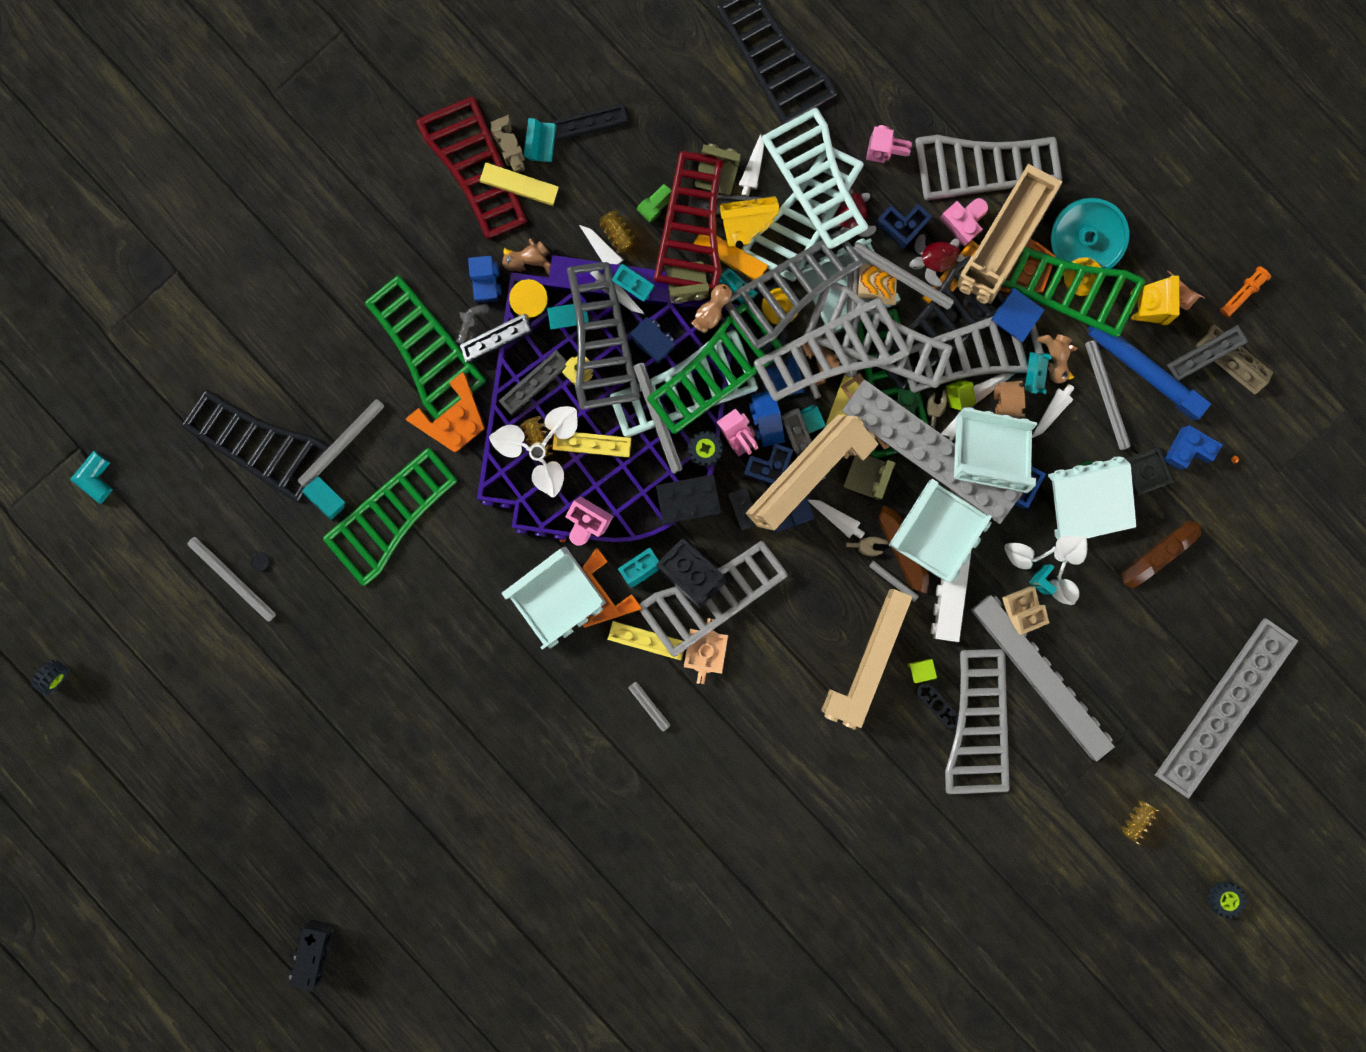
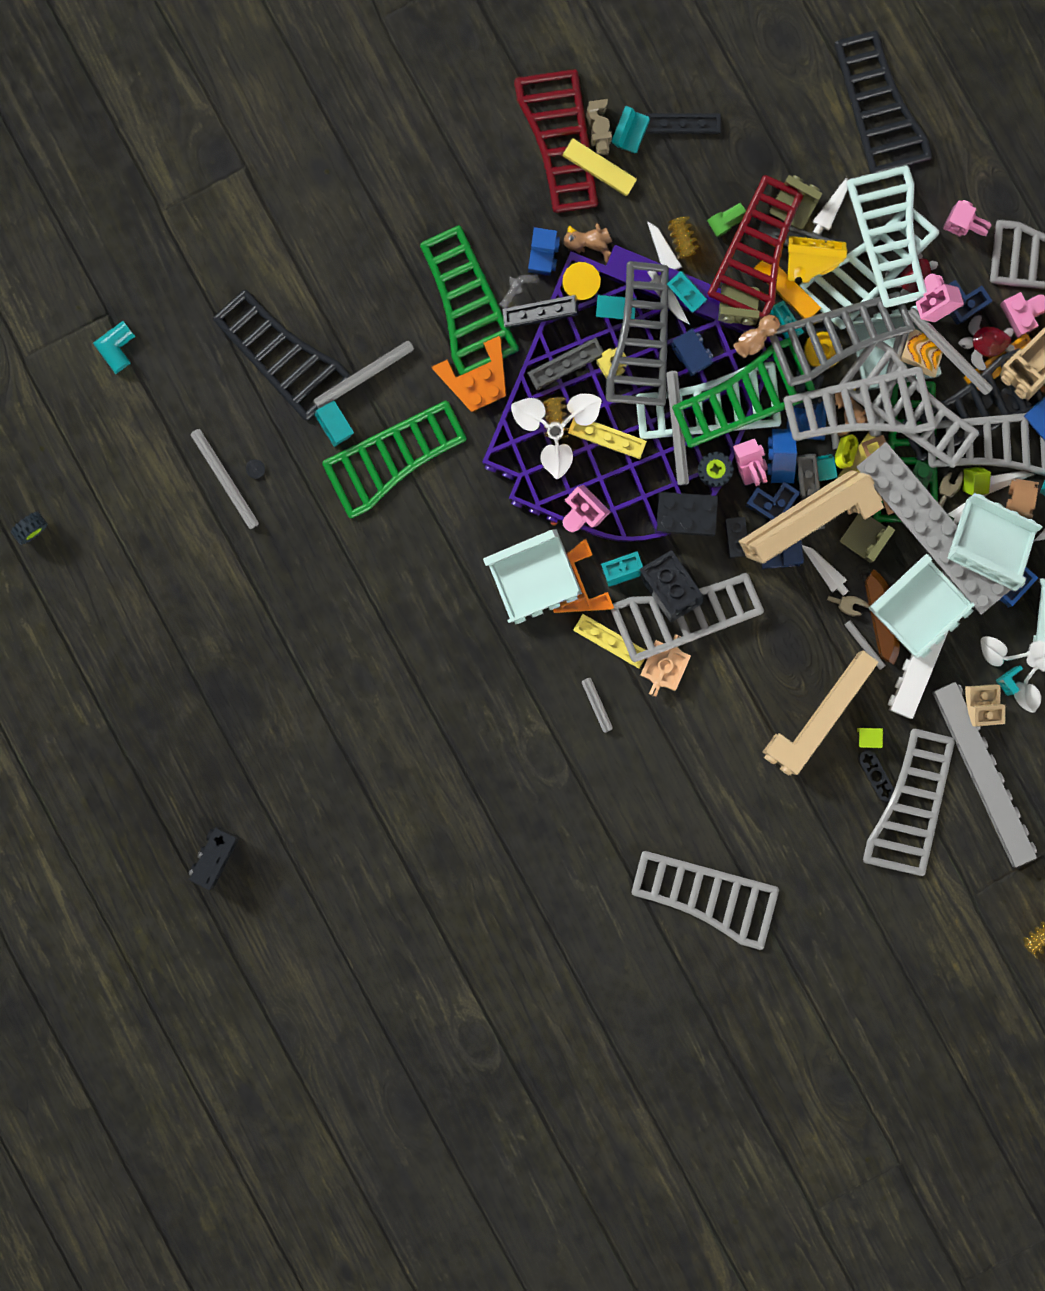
camera: 15 degrees right, 0 degrees up
none -> light grey bar [631,851,779,950]
none -> neon yellow beam [835,435,859,469]
none -> bright pink brick [915,274,964,322]

